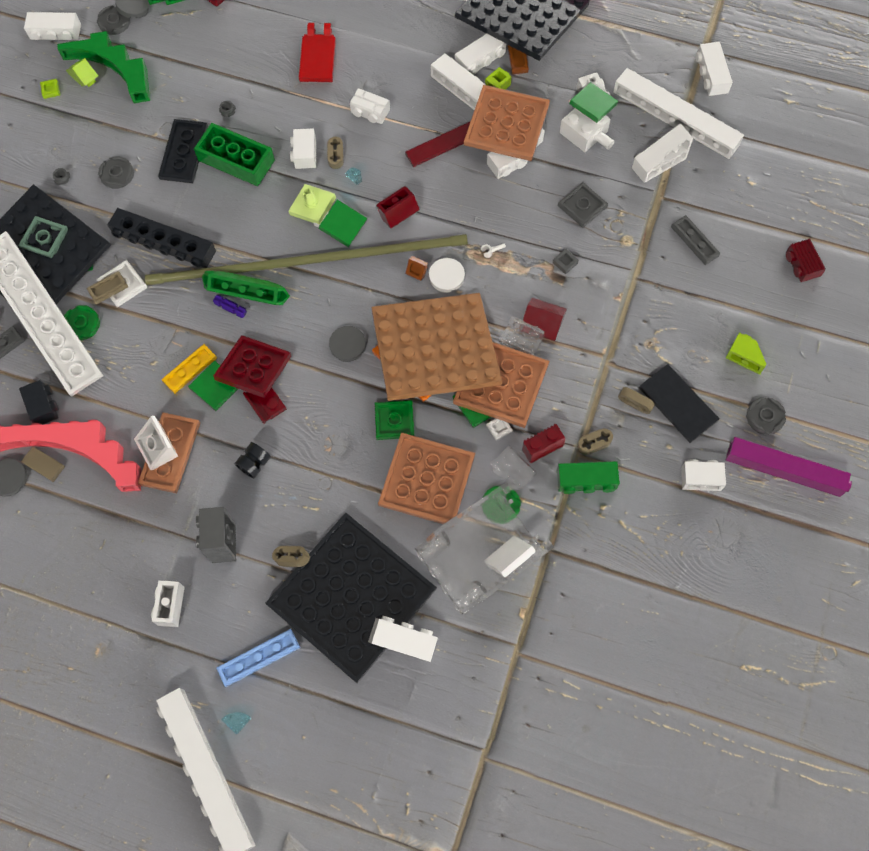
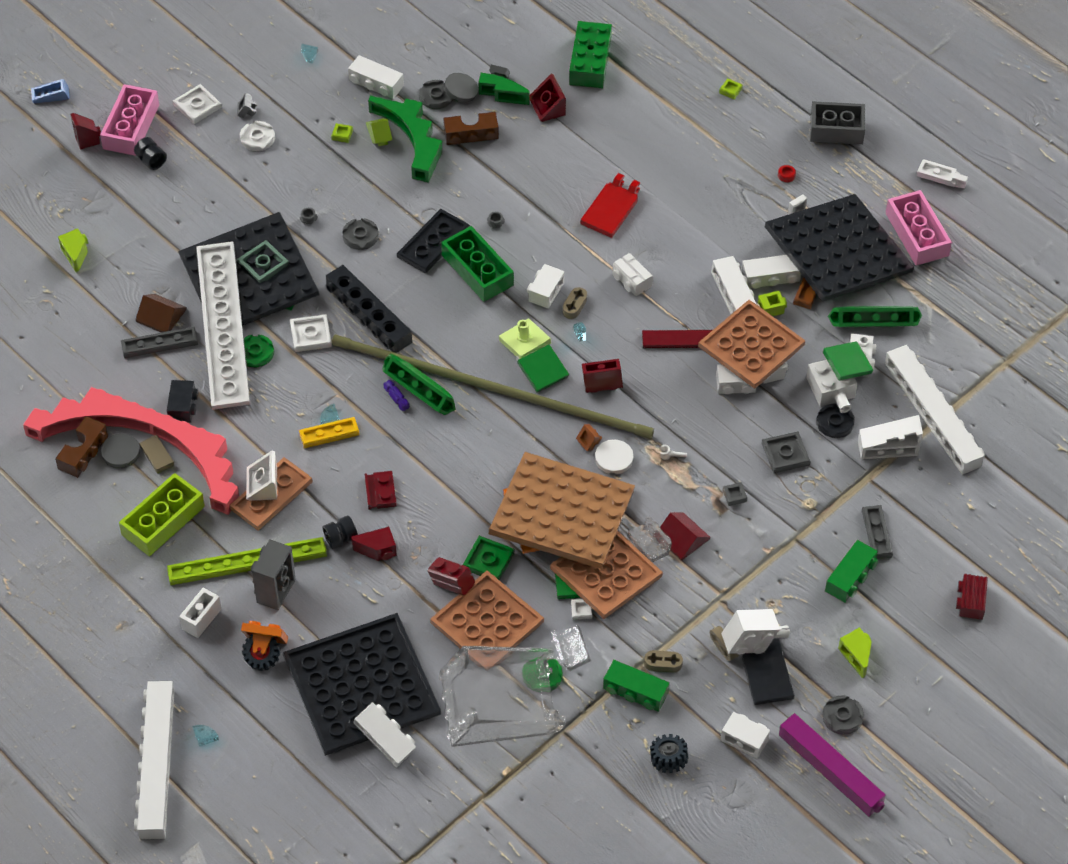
camera: 25 degrees right, 15 degrees down
dark tan tile [86,271,128,305] -> none
green tile [188,360,238,411] -> none
dark red plate [213,335,291,398] -> none
light blue tile [216,629,300,687] -> none
dark tan beam [272,546,310,567] -> none
dark grey tile [329,326,366,362] -> none
white tile [484,536,535,577] -> none
dark red brick [522,424,566,463] -> none
white brick [695,42,733,96] -> none
none -> lime brick [119,473,205,557]
none -> lime tile [167,537,327,586]
none -> plate [241,621,288,671]
none -> clear light blue tile [320,404,339,425]
none -> dark red slope [351,526,397,561]
none -> dark red brick [427,557,475,595]
none -> reddish brown arch [443,112,499,145]
none -> black wheel [650,734,688,773]
none -> white brick [721,609,790,655]
none -> black tile [816,404,855,438]
none -> green brick [825,540,878,603]
none -> green brick [827,306,922,327]

